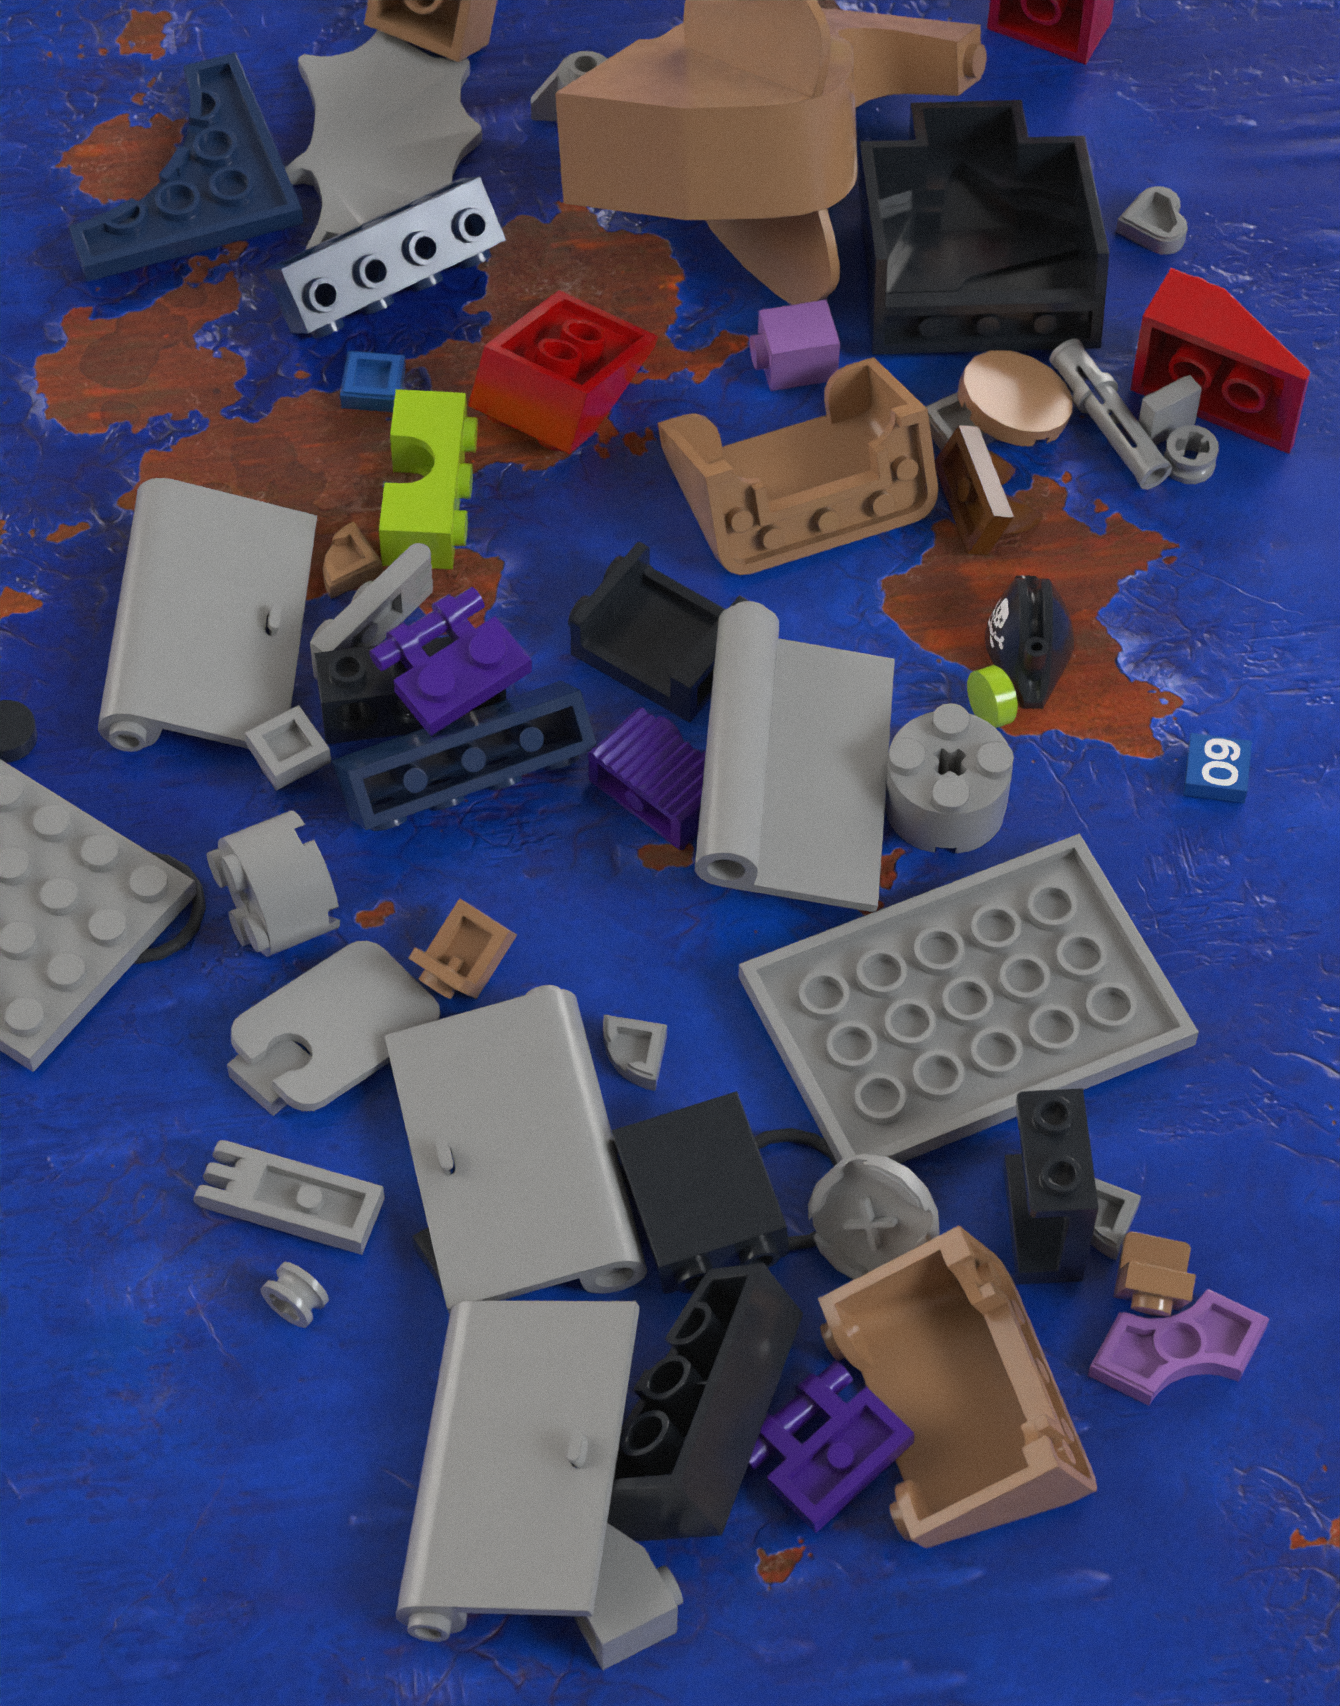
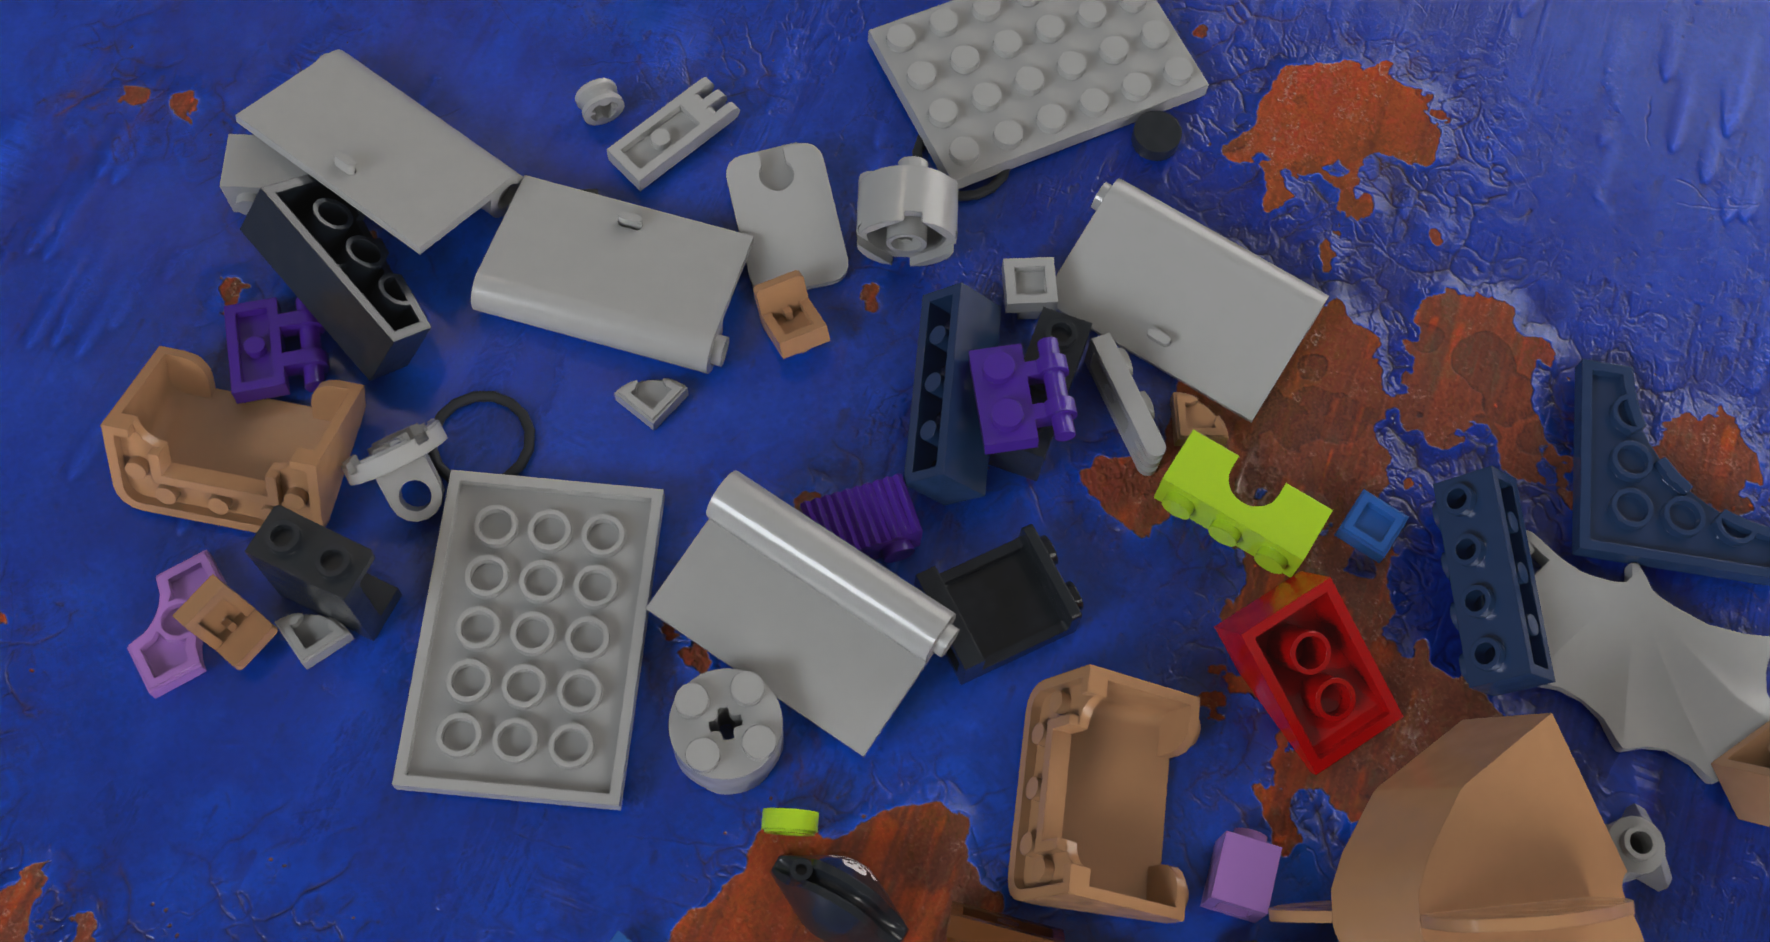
camera: 115 degrees right, 10 degrees up
black panel [611,1091,789,1294] -> none

